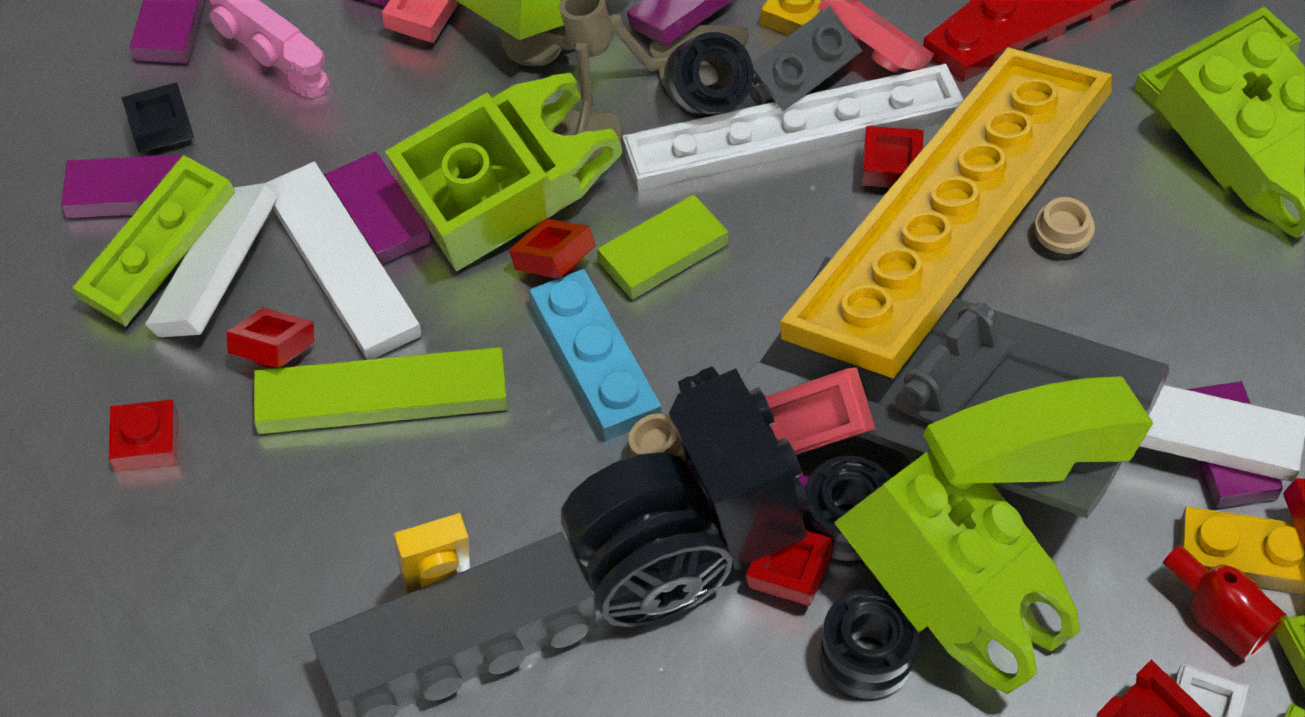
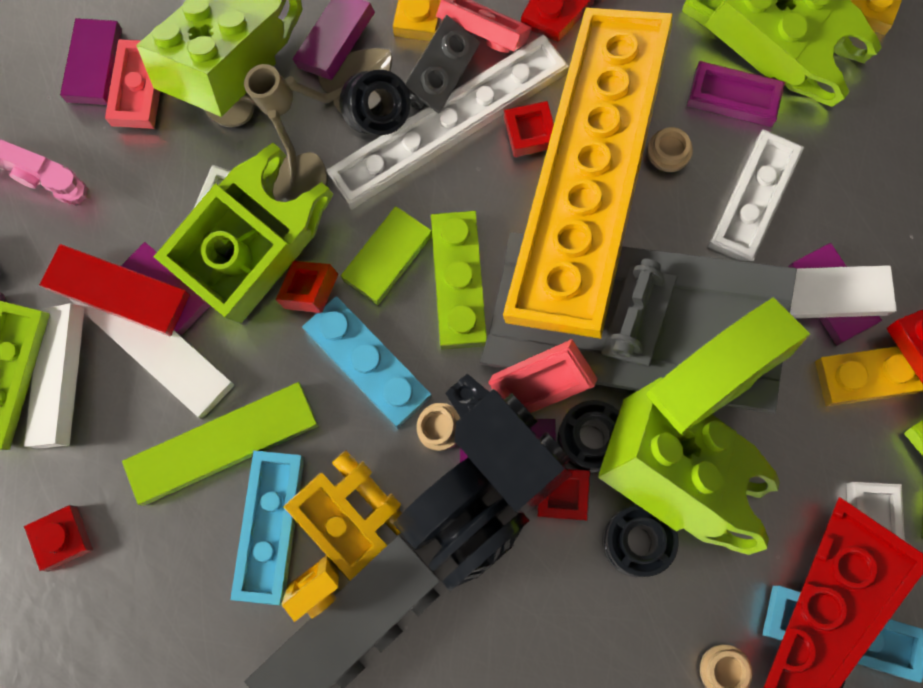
camera: 15 degrees left, 20 degrees up
red plate [226,307,315,368] -> none
red piece [1163,545,1287,661] -> none
none -> red tile [39,244,190,337]
none -> medium azure plate [230,450,305,605]
none -> yellow plate [283,450,402,581]
none -> lime plate [431,211,487,350]
none -> magenta tile [686,61,785,127]
none -> white tile [707,129,804,263]

